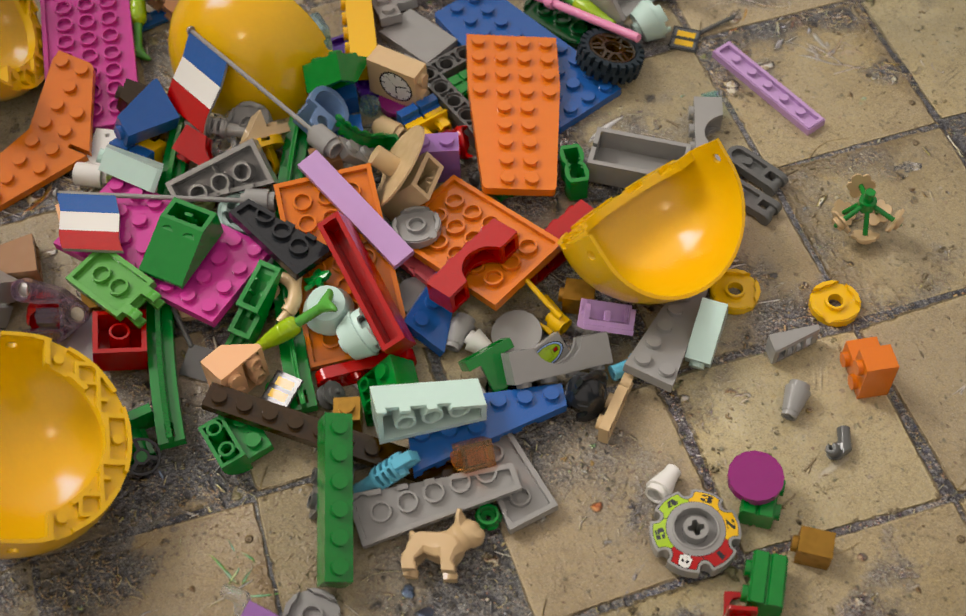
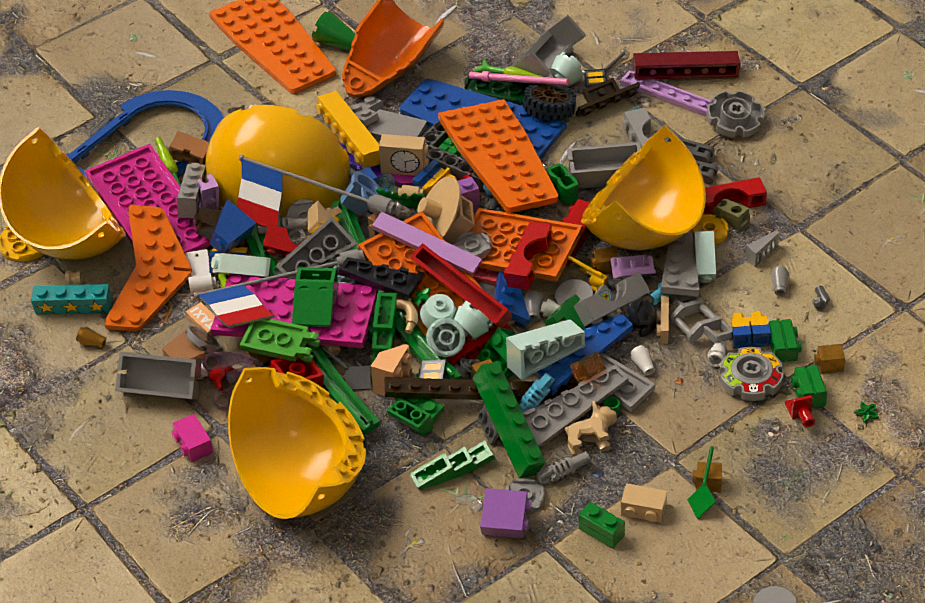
camera: 20 degrees left, 10 degrees down
piece [254,288,338,351] -> none
green slope [302,50,368,93] -> none
magenta tile [727,450,785,505] -> none
yellow tile [808,280,861,327] -> none
tan plant [831,173,905,245] -> none
orange brick [840,336,899,399] -> none
none -> light grey arch [177,163,206,218]
none -> tile [185,325,221,354]
none -> lavender hinge [198,174,220,210]
none -> green slope [410,440,496,490]
none -> light aqua cone [426,318,465,357]
none -> light grey hinge [536,451,591,486]
none -> dark brown bracket [575,78,640,116]
none -> white cone [631,345,655,375]
none -> dark red brick [632,51,741,80]
none -> light grey bar [669,295,733,343]
none -> red arch [703,177,767,215]
none -> light grey piece [706,91,765,138]
none -> olive leg [713,199,750,231]
none -> blue hips [731,311,771,349]

